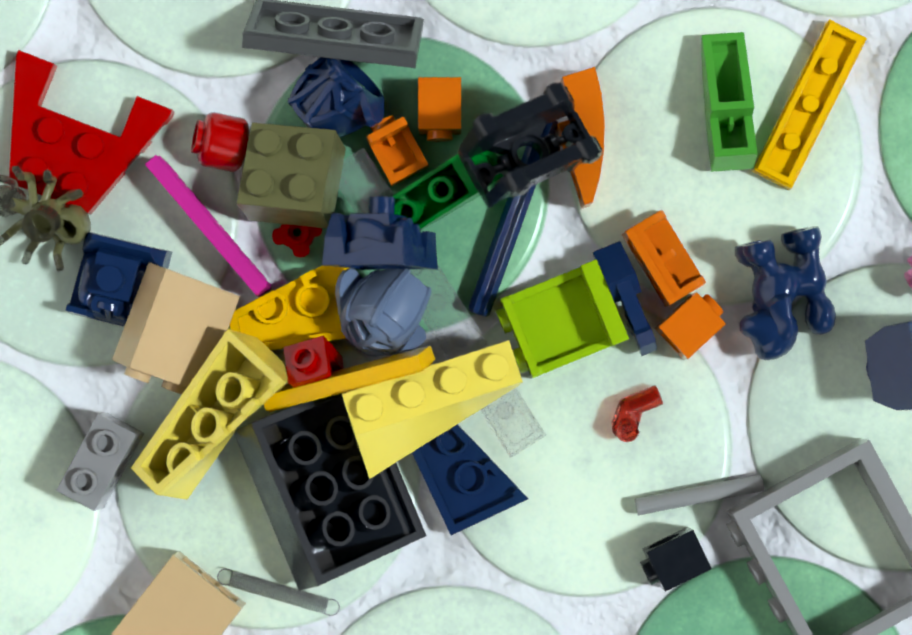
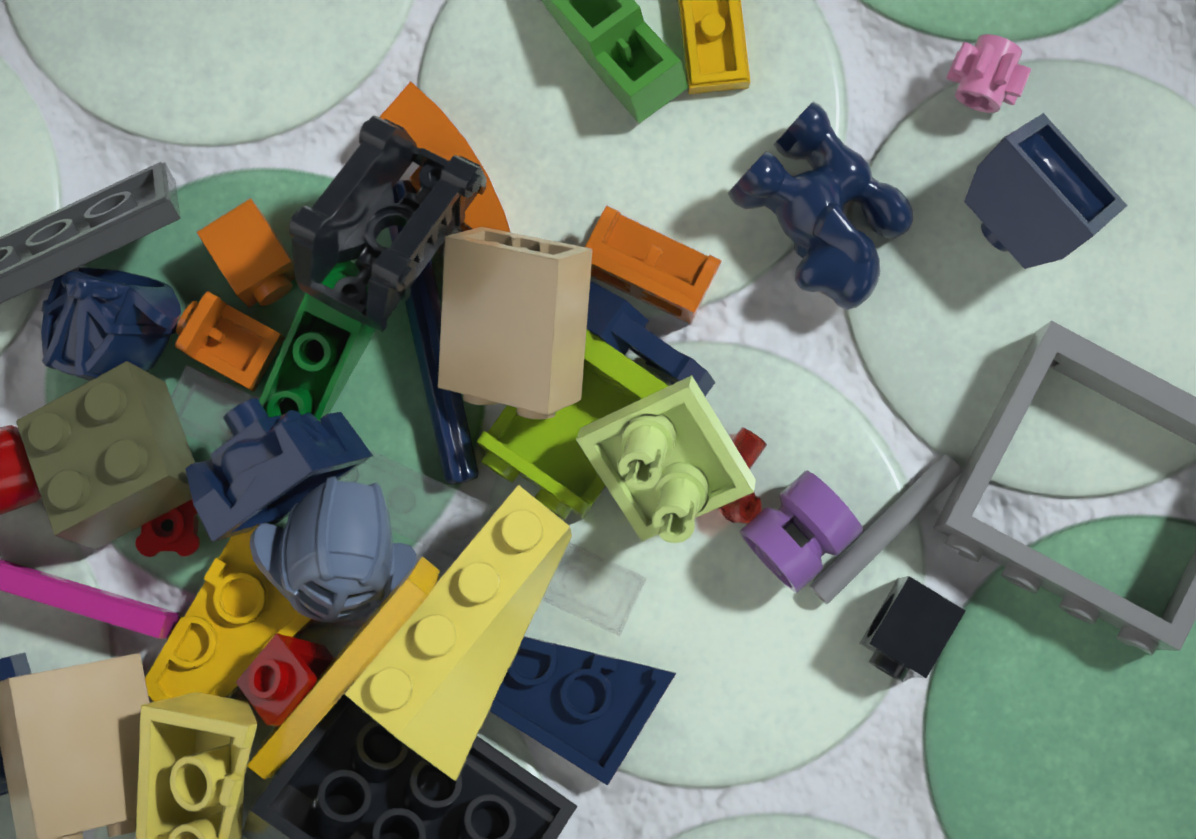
camera: 30 degrees left, 5 degrees down
orange brick [654,292,726,360] -> none
none -> tan brick [438,227,593,419]
none -> yellowish green plate [576,375,756,543]
none -> medium lavender wheel [739,470,863,593]

